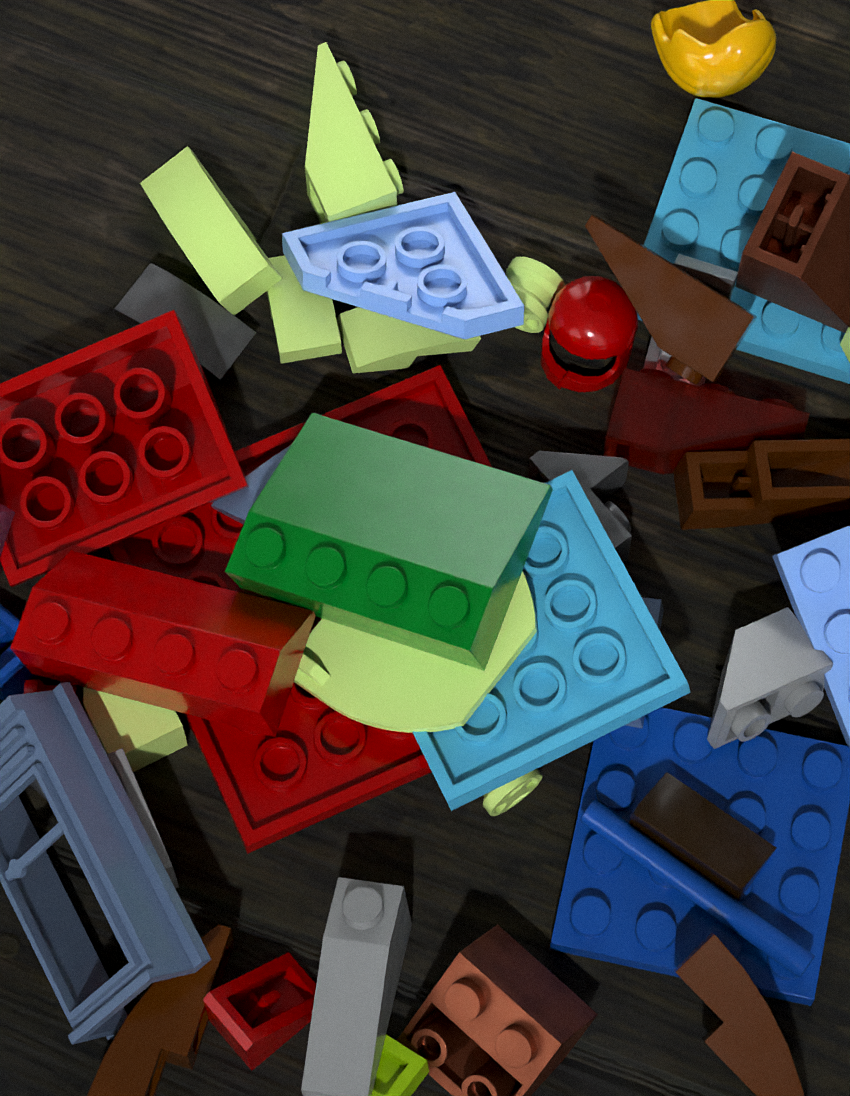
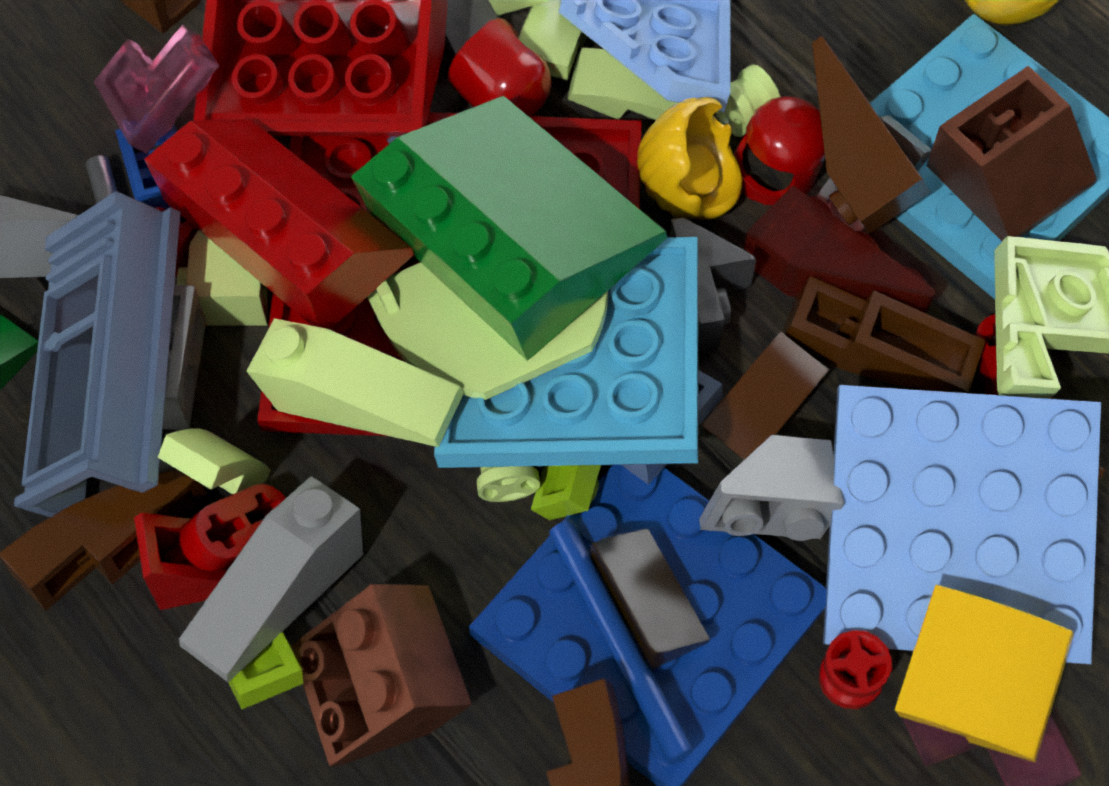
camera: 25 degrees right, 5 degrees down
none -> yellowish green slope [158,429,271,494]
none -> red beam [180,484,286,572]
none -> yellowish green slope [247,318,464,447]
none -> red helmet [448,18,552,116]
none -> lime plate [531,465,601,520]
none -> yellow piece [637,97,742,220]
none -> reddish brown slope [702,331,829,460]

